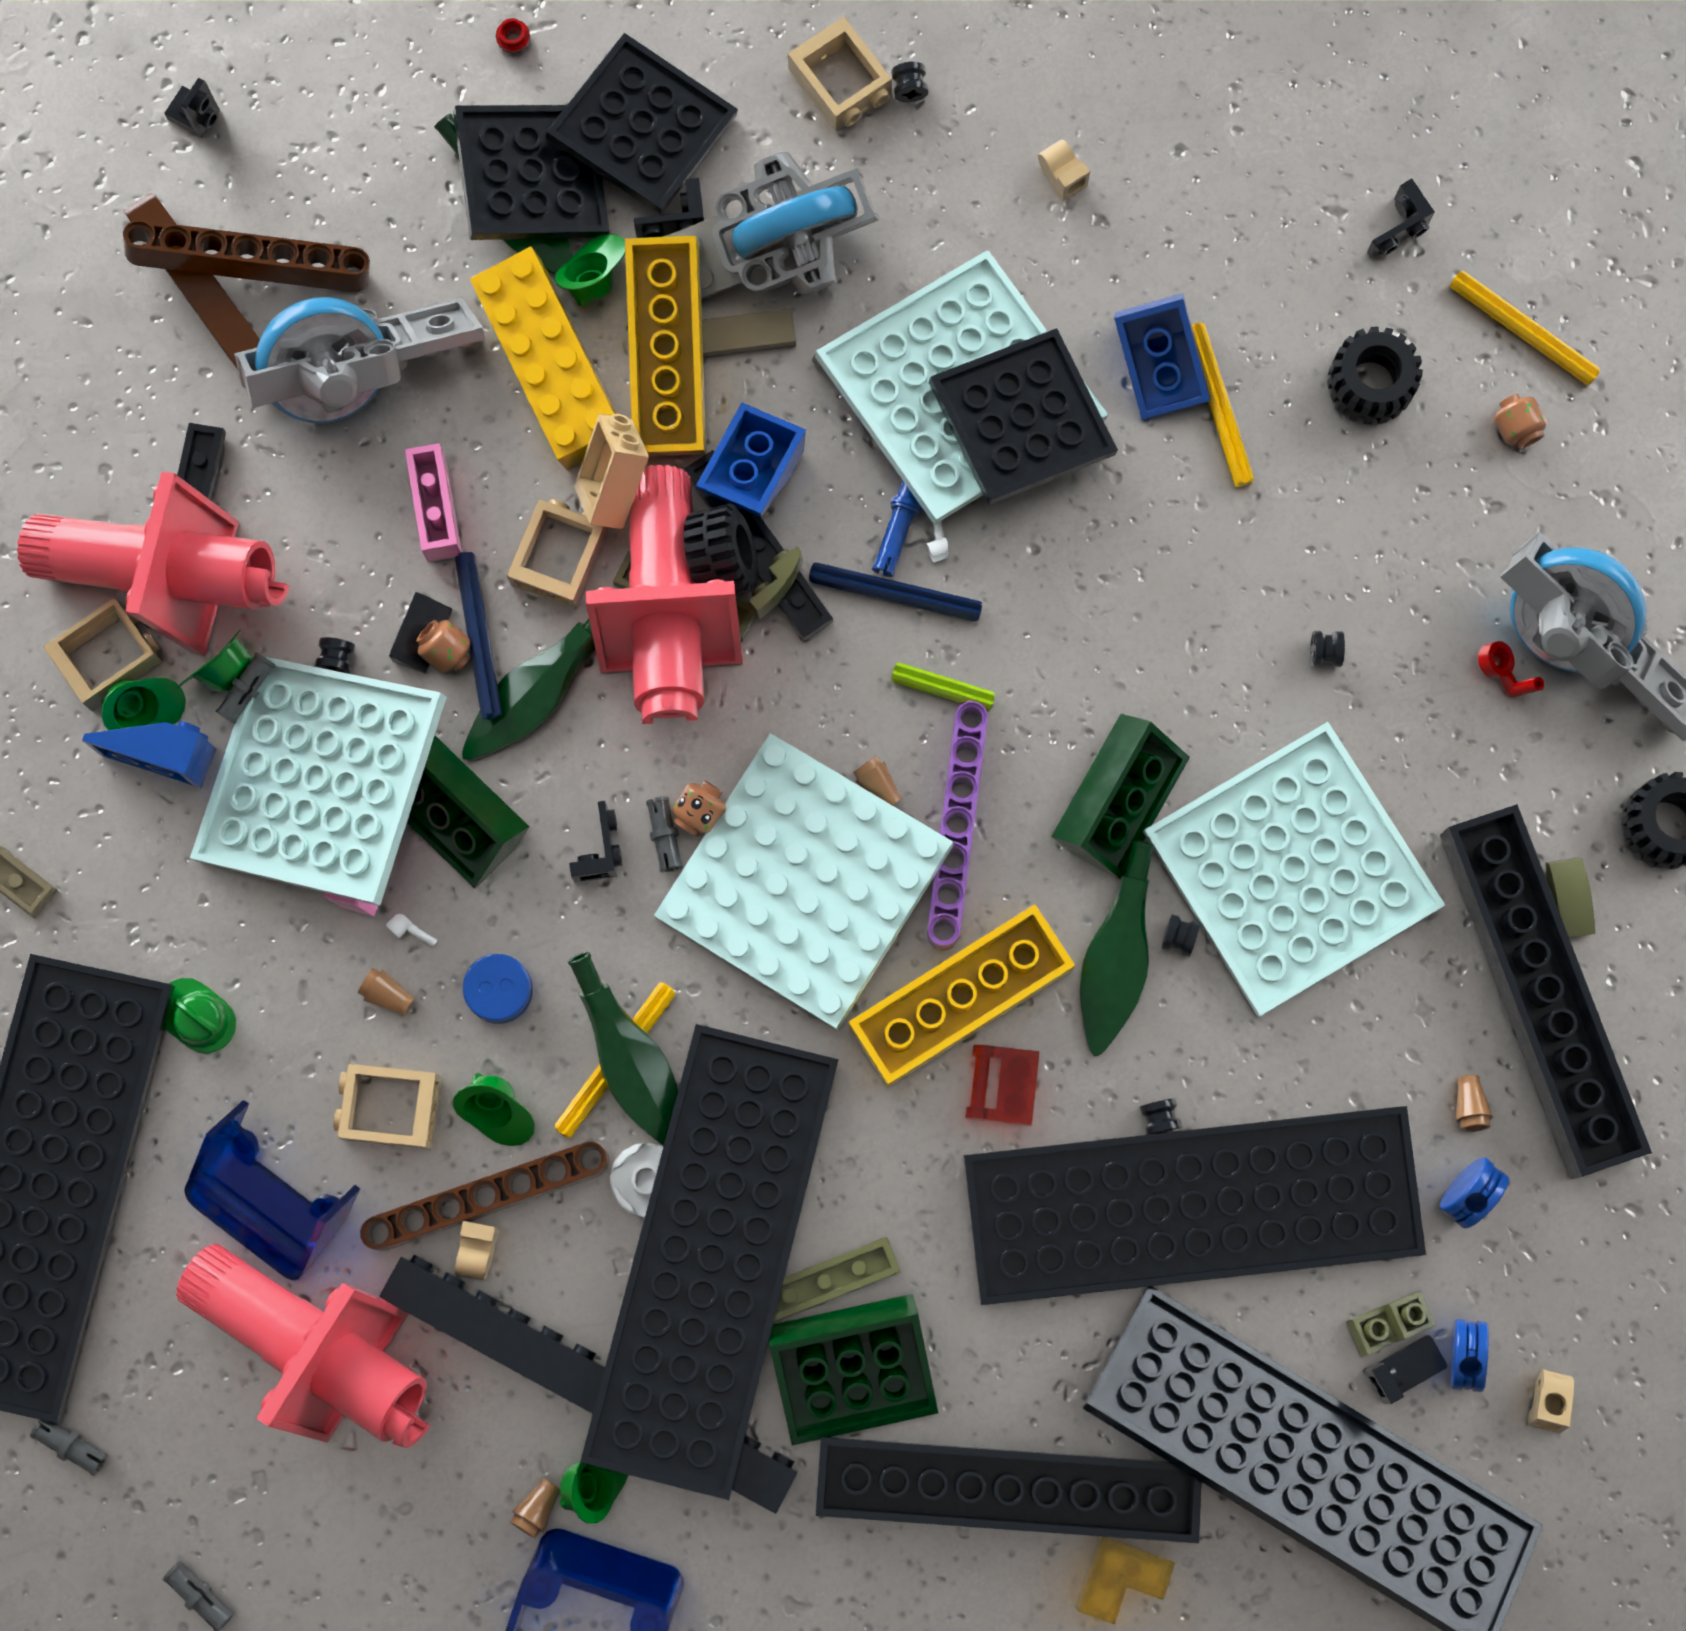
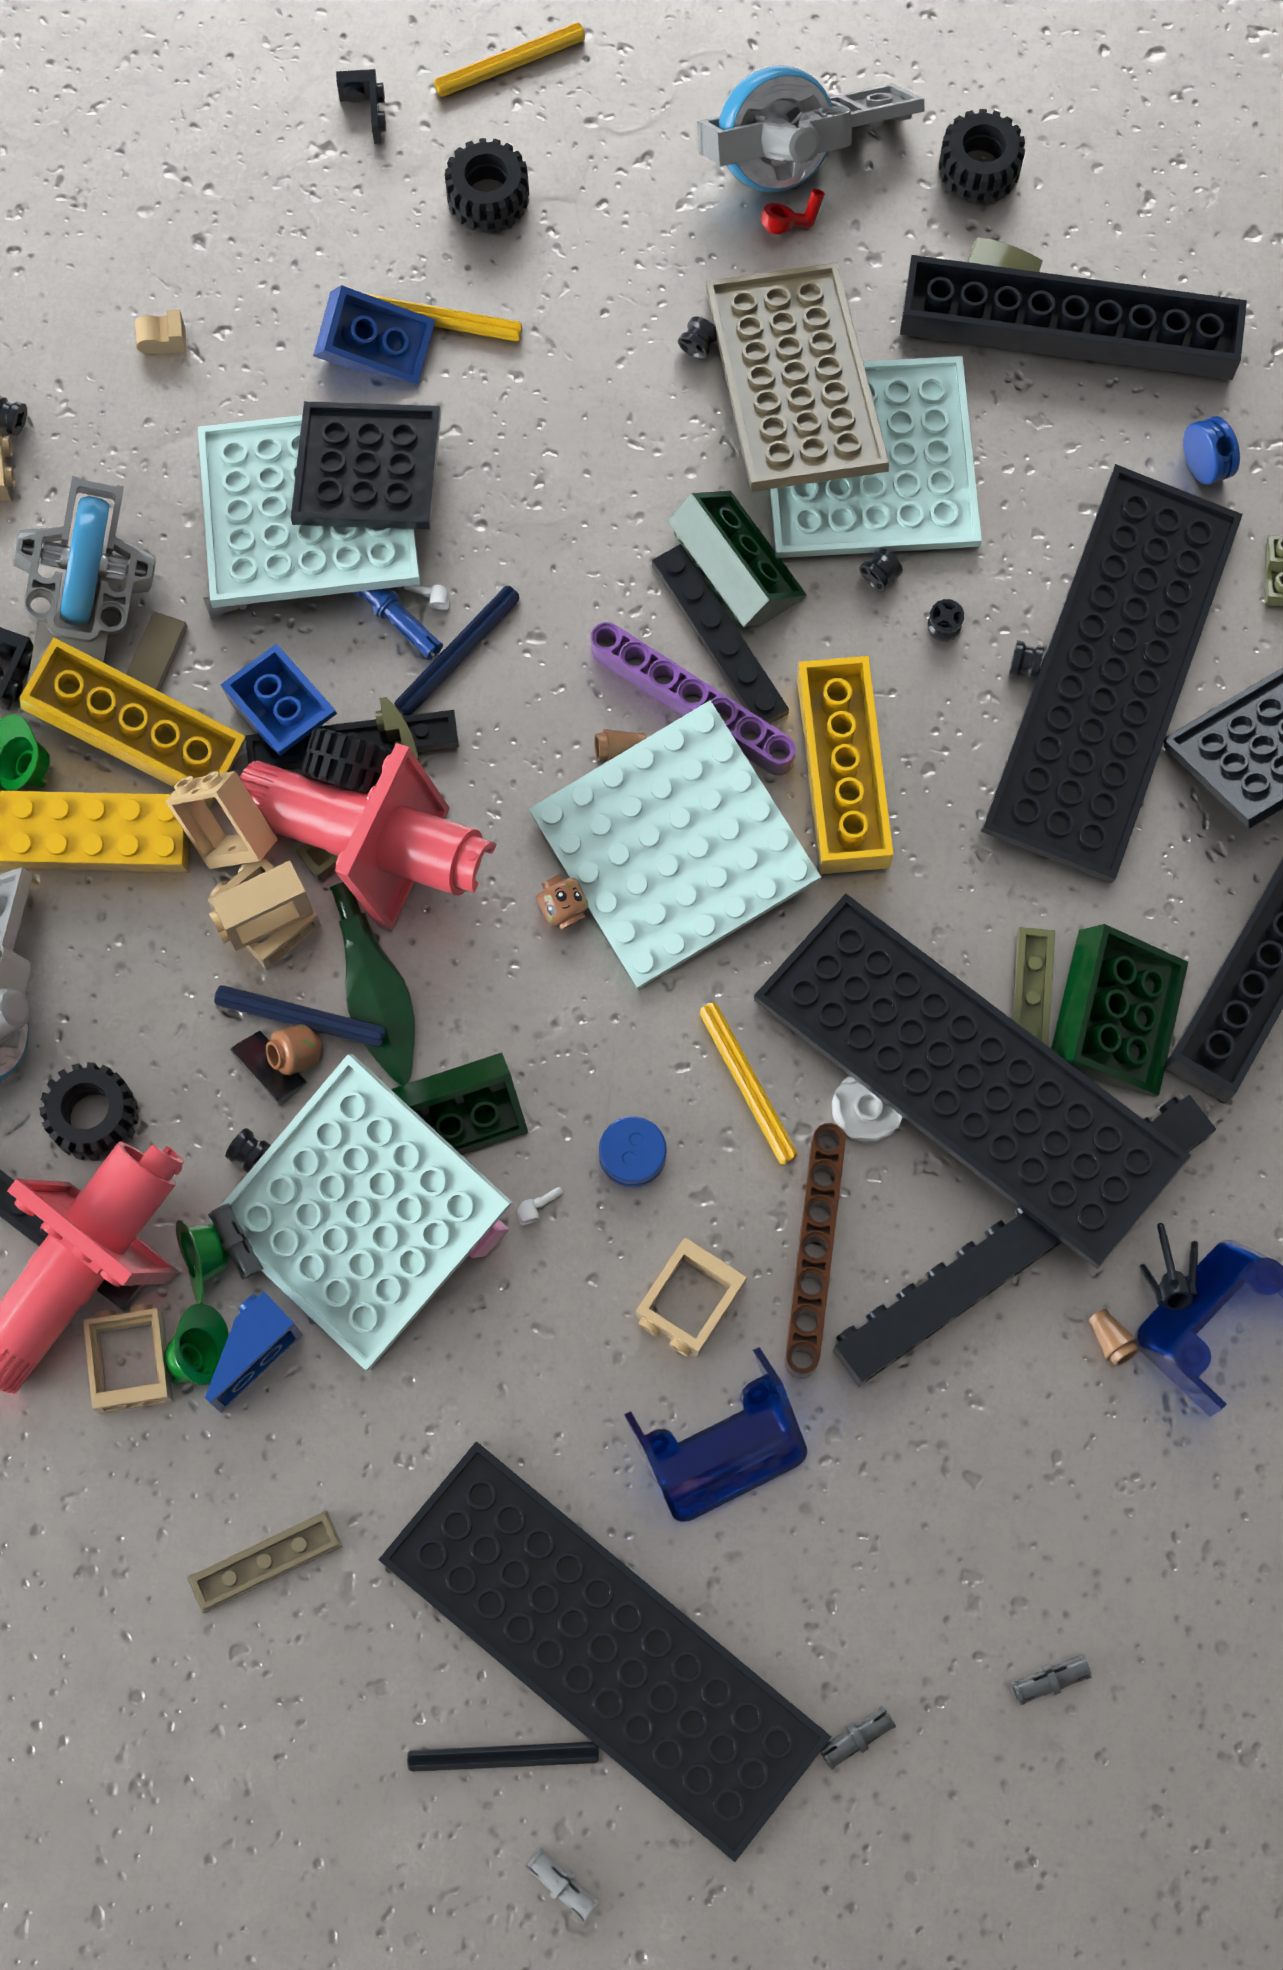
camera: 65 degrees left, 5 degrees down
green piece [164,978,236,1053] -> none
coral piece [176,1244,431,1448] -> none
medium nougat cone [357,968,415,1016] -> none
bright pink brick [405,443,462,562] -> none
green piece [453,1073,535,1146] -> none
tan leg [455,1221,500,1281] -> none
green piece [560,1462,629,1524] -> none
dark green animal [568,951,678,1146] -> none
black bracket [569,800,623,883] -> none
dark grey pin [646,796,683,872] -> none
lime axle [891,662,995,712] -> none
clear red plate [965,1044,1039,1126] -> none
dark green animal [1080,840,1155,1056] -> none
medium nougat cone [1456,1075,1493,1132] -> none
nougat head [1494,394,1547,449] -> none
none -> black tyre [39,1062,139,1161]
none -> tan window [209,860,313,951]
none -> black plate [652,544,789,724]
none -> plate [706,262,889,492]
none -> black wheel [927,599,964,642]
none -> black plant [1139,1223,1198,1310]

